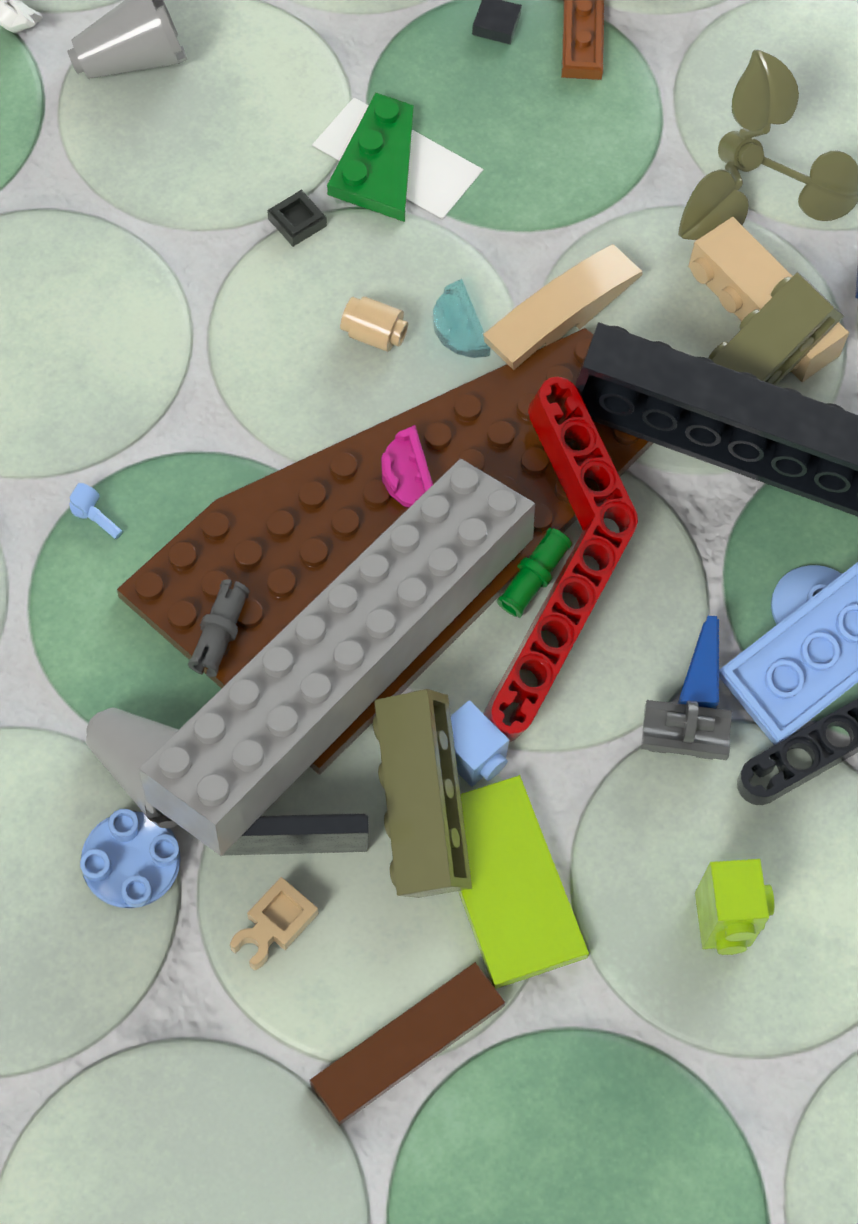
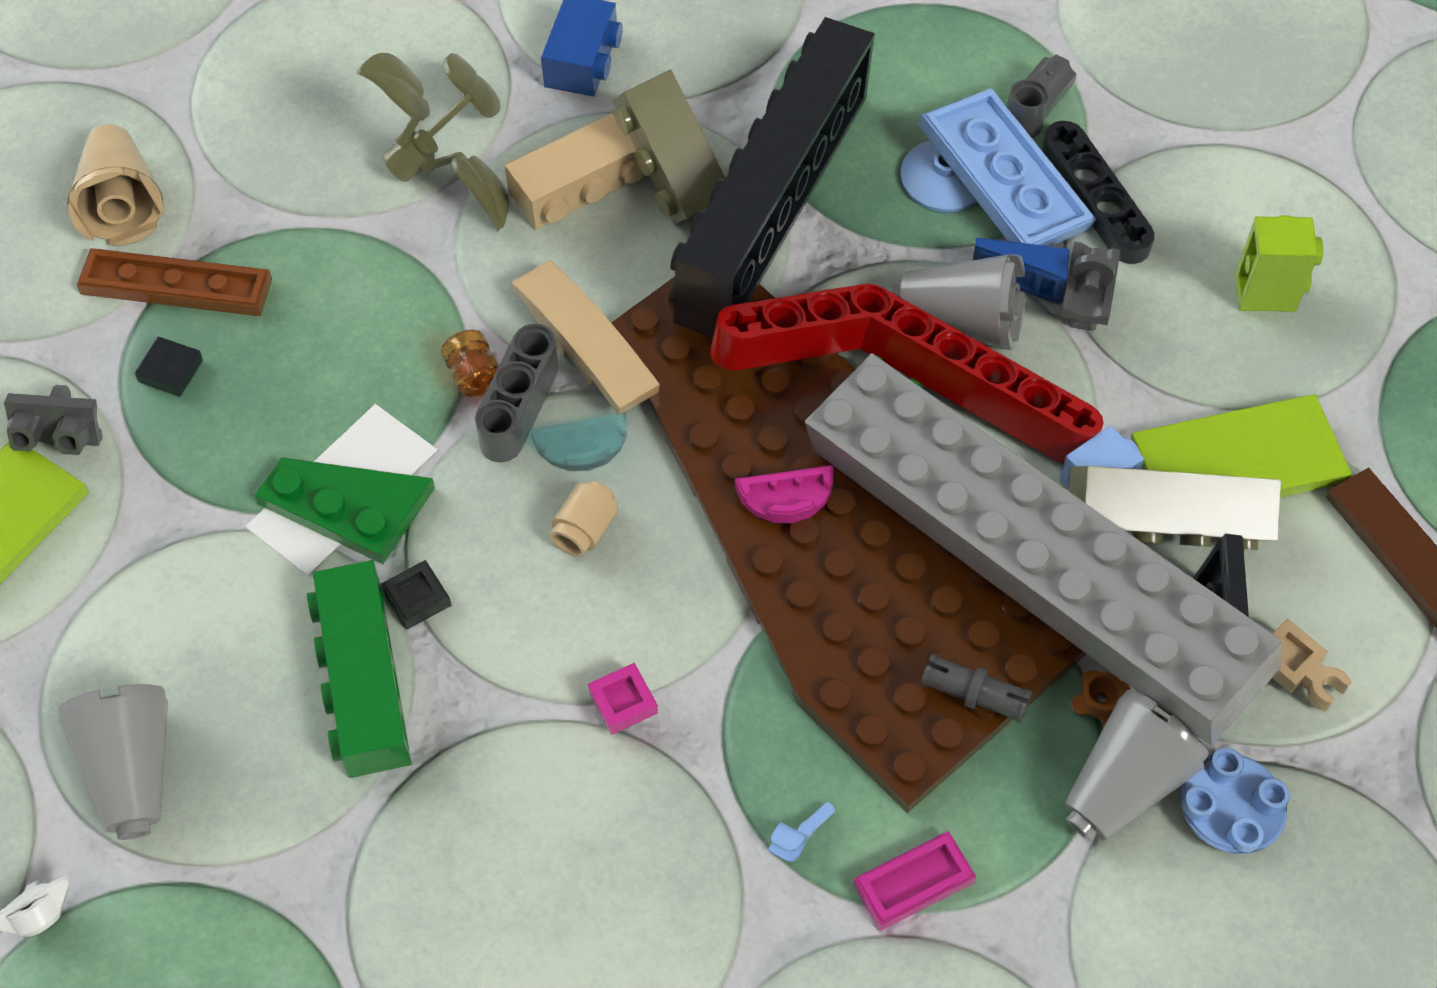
camera: 80 degrees left, 5 degrees down
none -> green brick [307,560,412,778]
none -> clear orange wheel [440,329,499,397]
none -> dark grey beam [475,324,559,463]
none -> dark pink plate [588,662,658,735]
none -> dark pink tile [853,831,976,931]
none -> light grey cone [893,254,1025,350]

